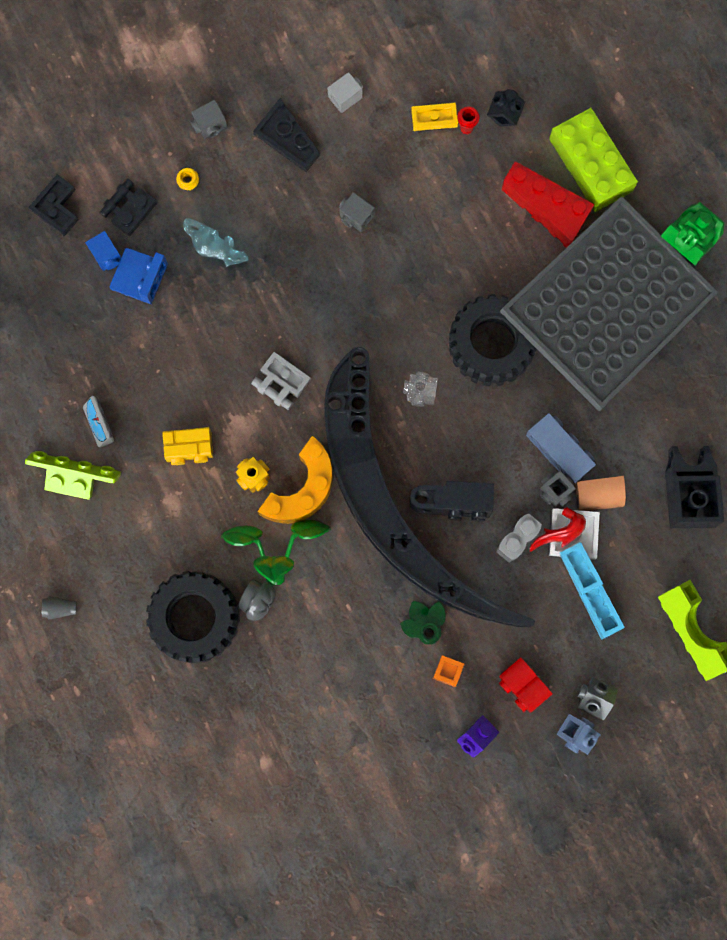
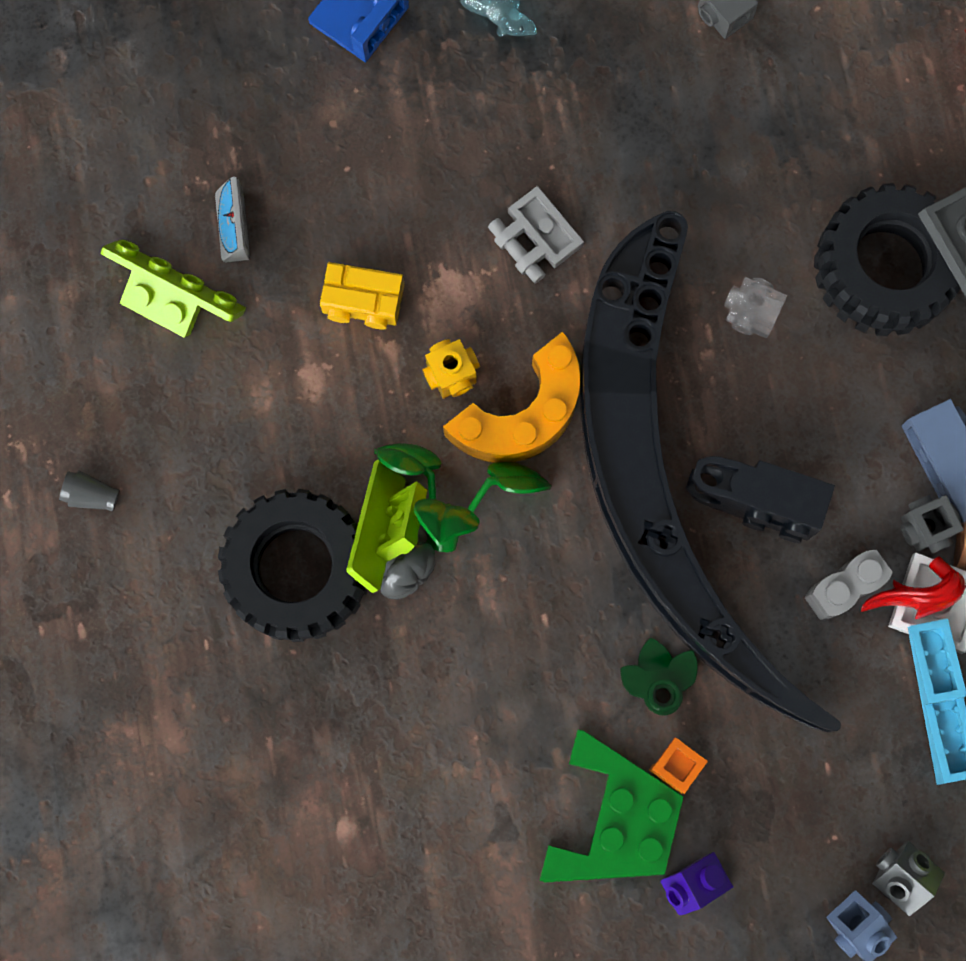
camera: 15 degrees right, 0 degrees up
red brick [499,657,552,713] -> none
none -> lime bracket [346,459,428,593]
none -> green wing [539,729,684,882]

